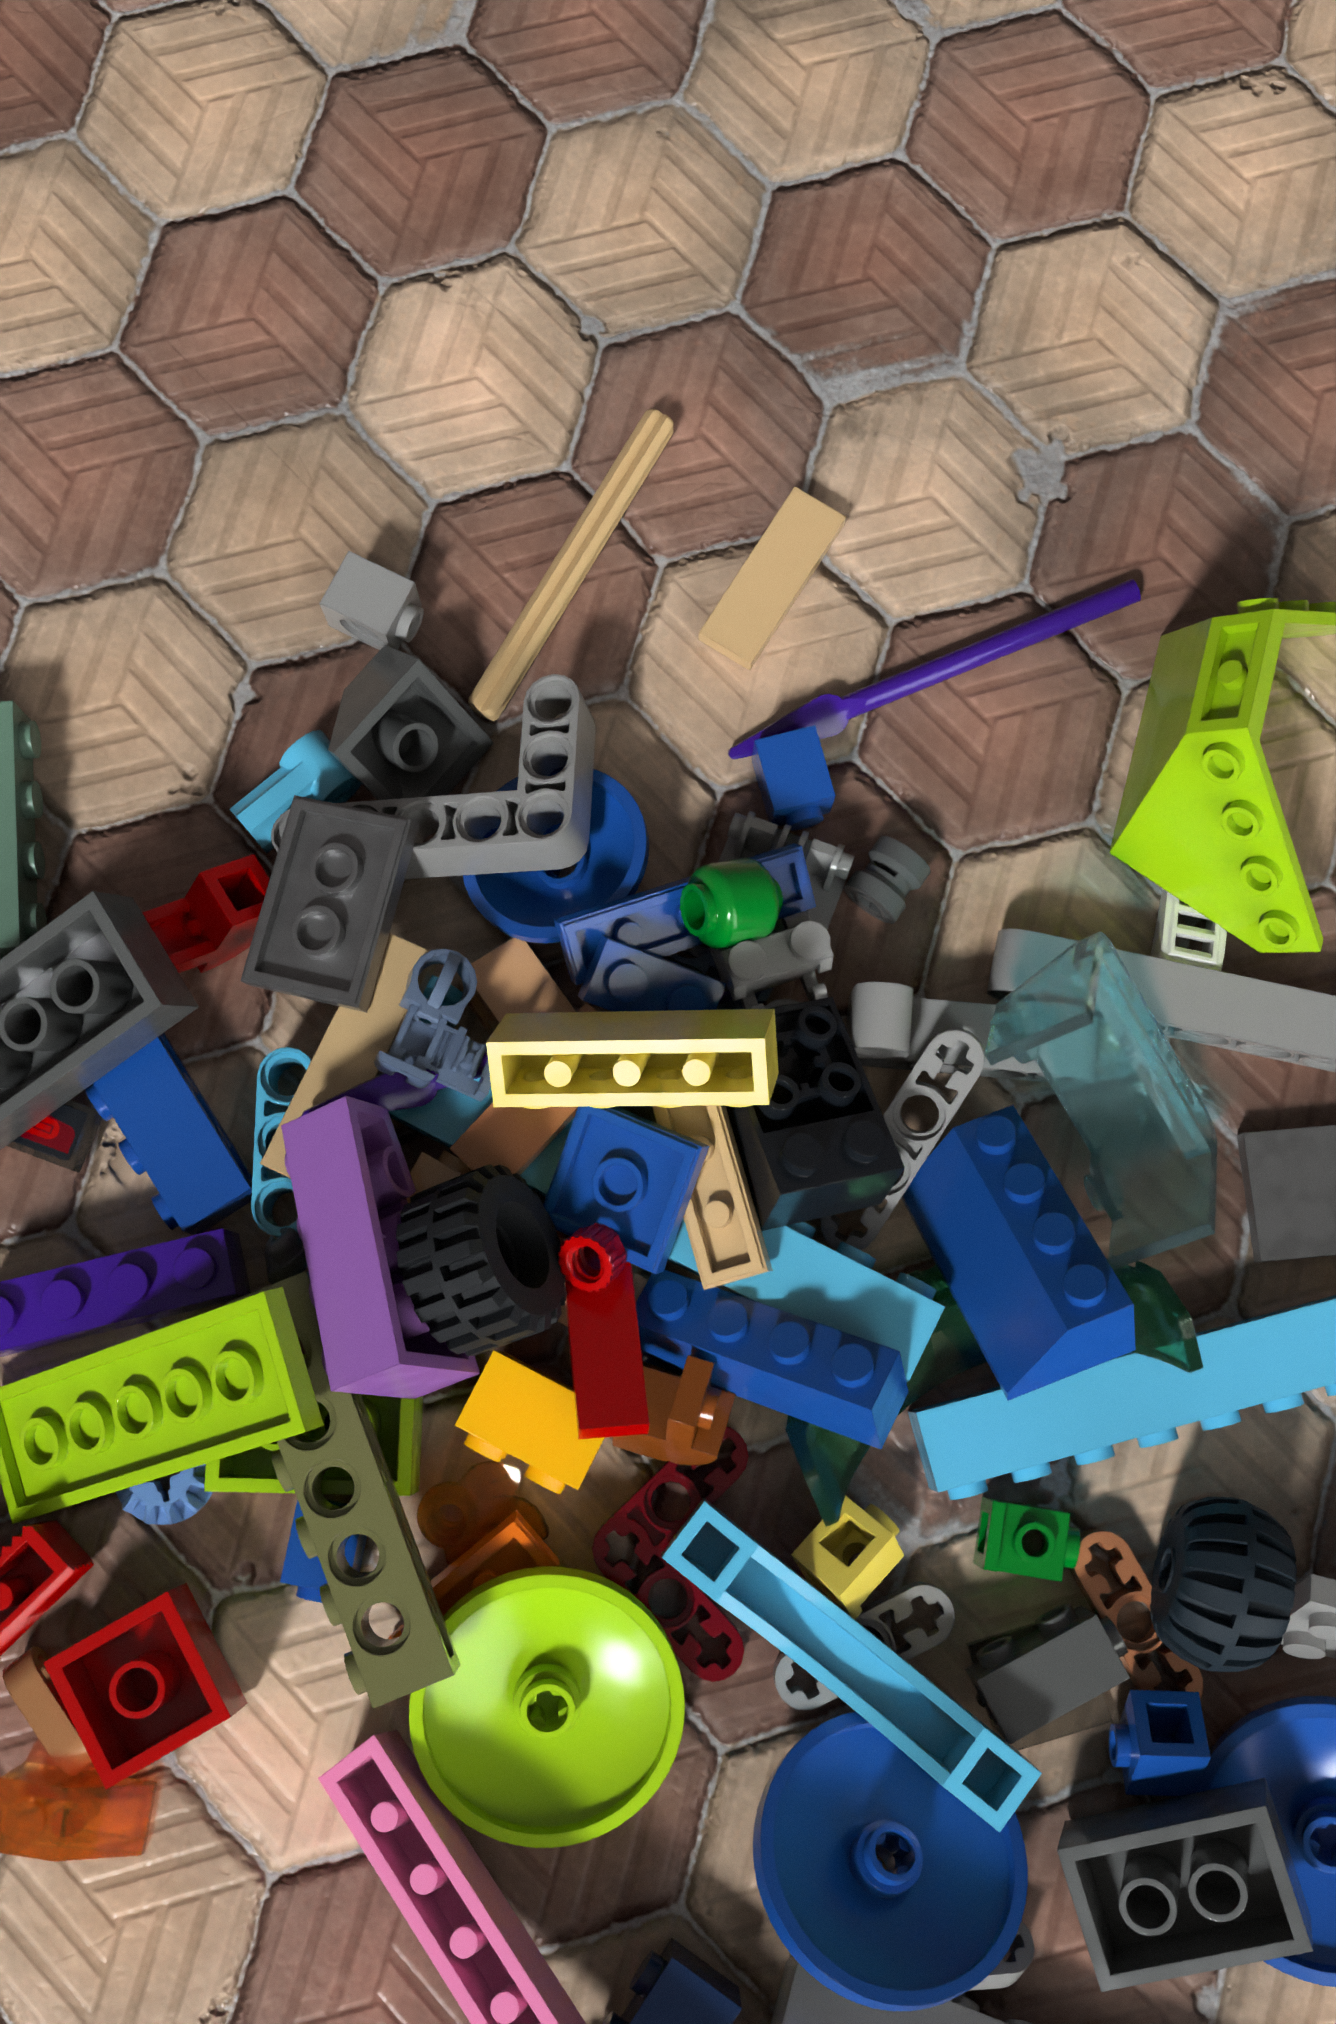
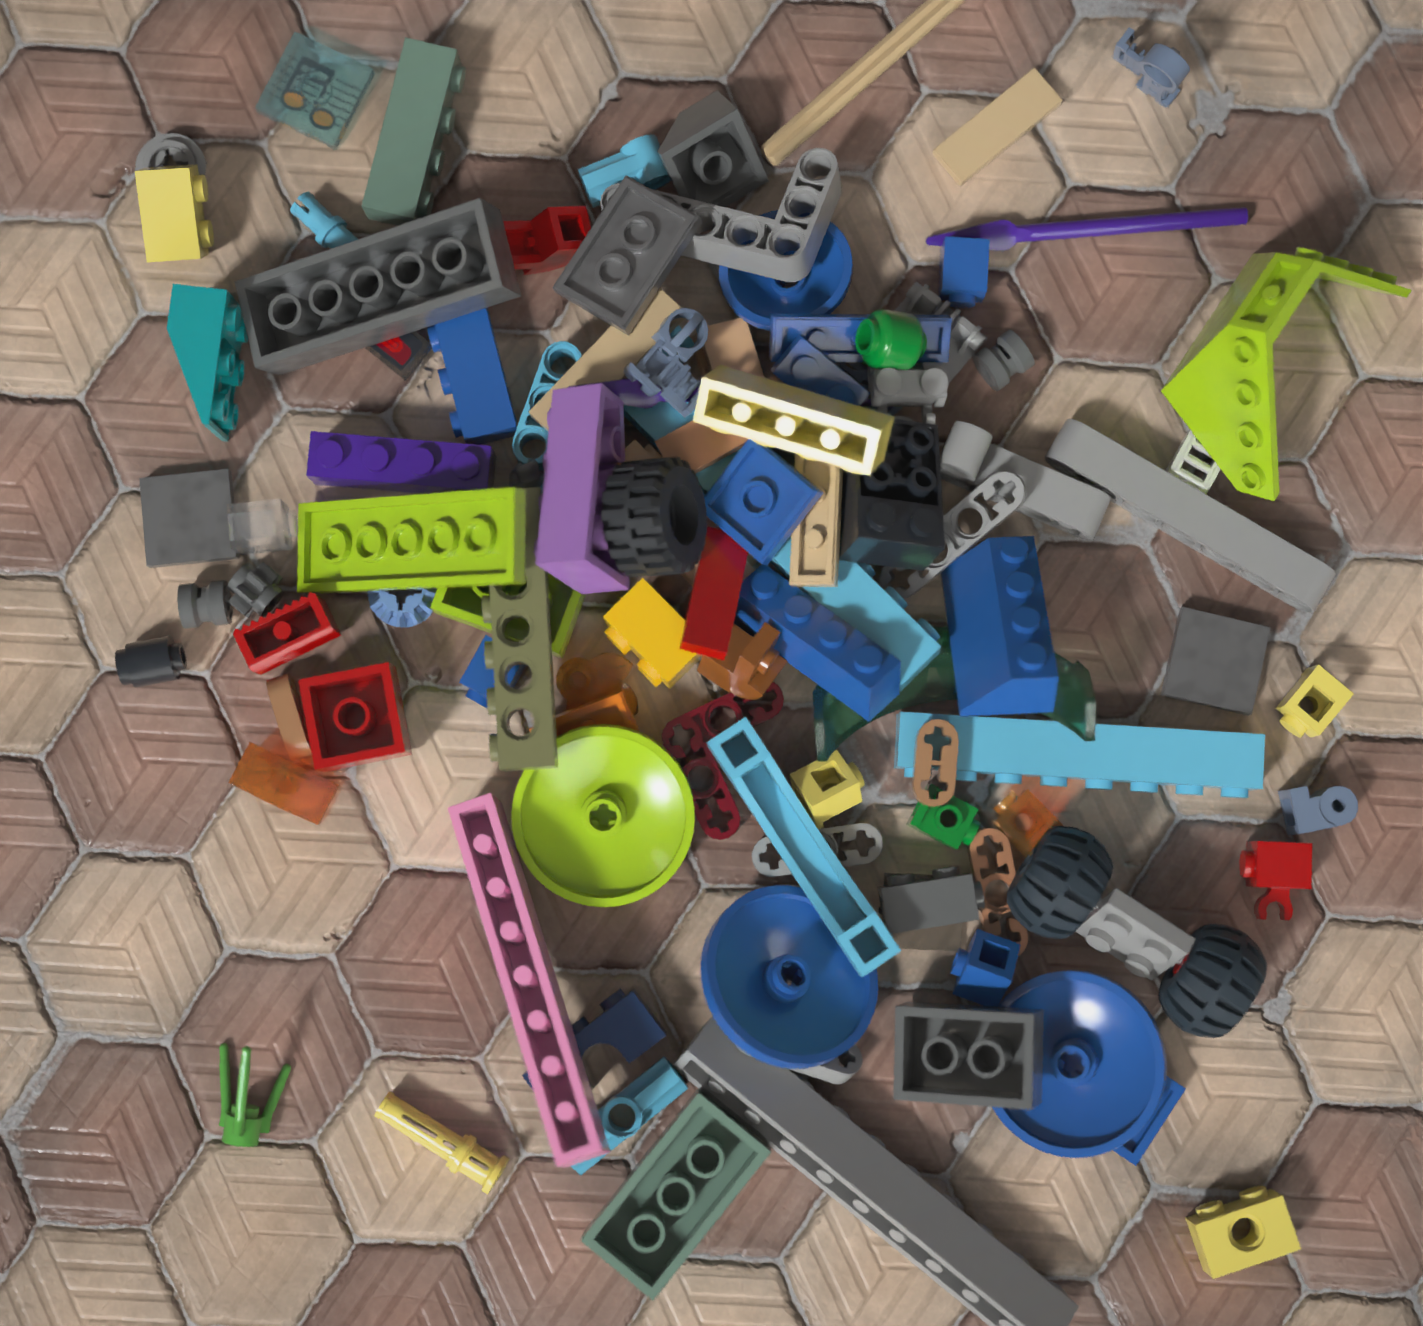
camera: 20 degrees right, 5 degrees up
light grey brick [319,551,424,650] -> none
red axle [558,1223,627,1292] -> none
clear light blue windscreen [984,931,1217,1269] -> none
none -> medium nougat beam [912,719,959,807]
none -> clear orange brick [991,789,1064,858]
none -> sand blue piece [1113,27,1190,108]

